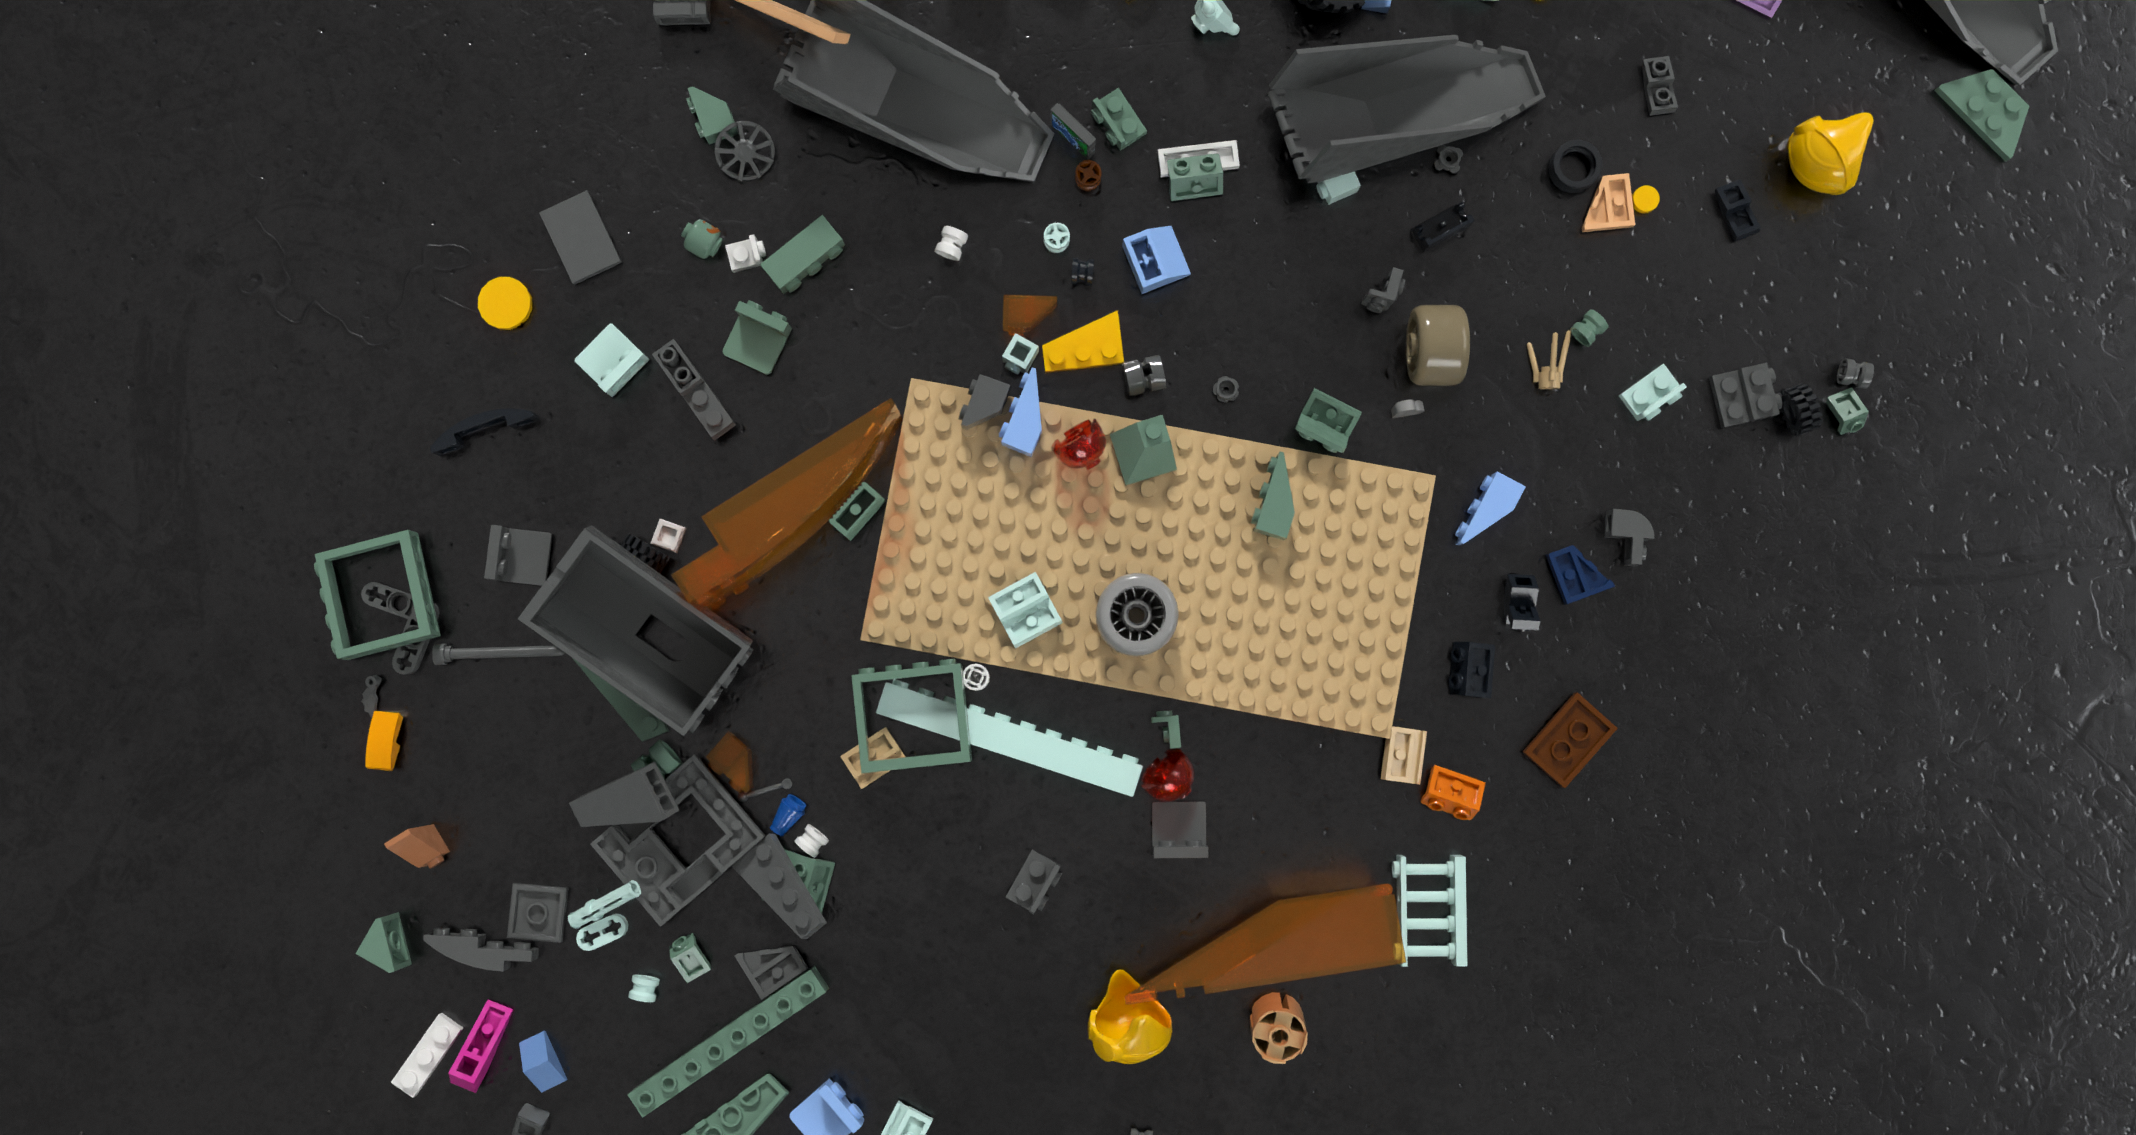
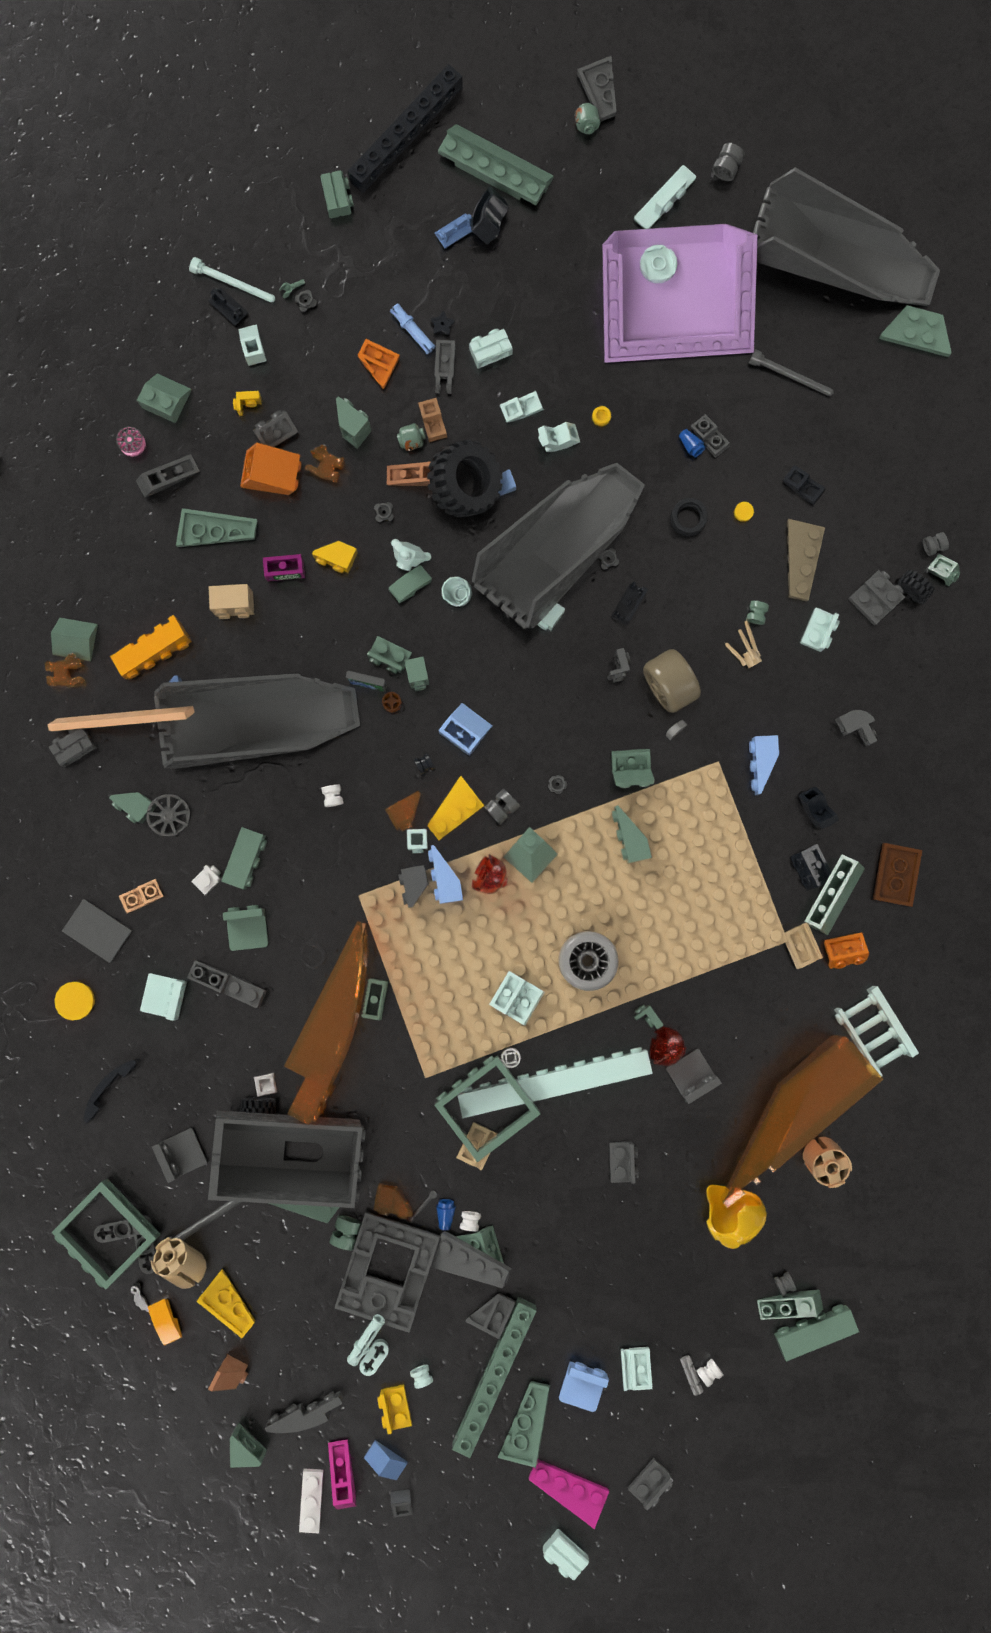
camera: 30 degrees left, 0 degrees up
dark grey tile [507,883,569,943] -> none
dark grey slope [569,762,679,827] -> none
sand green bracket [669,933,711,983] -> none
sand green head [681,219,723,259] -> none
light aqua wheel [1044,223,1070,253] -> none
white plate [1157,140,1240,178] -> none
sand green bracket [1167,153,1223,201] -> none
dark blue wing [1546,545,1615,605] -> none
light nougat wing [1582,173,1635,232] -> none
yellow piece [1787,112,1874,195] -> none
none -> light nougat slope [119,879,163,914]
none -> tan cylinder [151,1237,207,1289]
none -> yellow wing [197,1268,255,1338]
none -> yellow bracket [377,1384,412,1434]
none -> sand green slope [388,565,432,603]
none -> sand green brick [404,657,430,691]
none -> light aqua hair [442,577,472,607]
none -> blue cone [679,429,706,457]
none -> dark grey piece [749,349,834,396]
none -> dark tan wing [787,519,825,601]
none -> sand green brick [804,854,865,935]

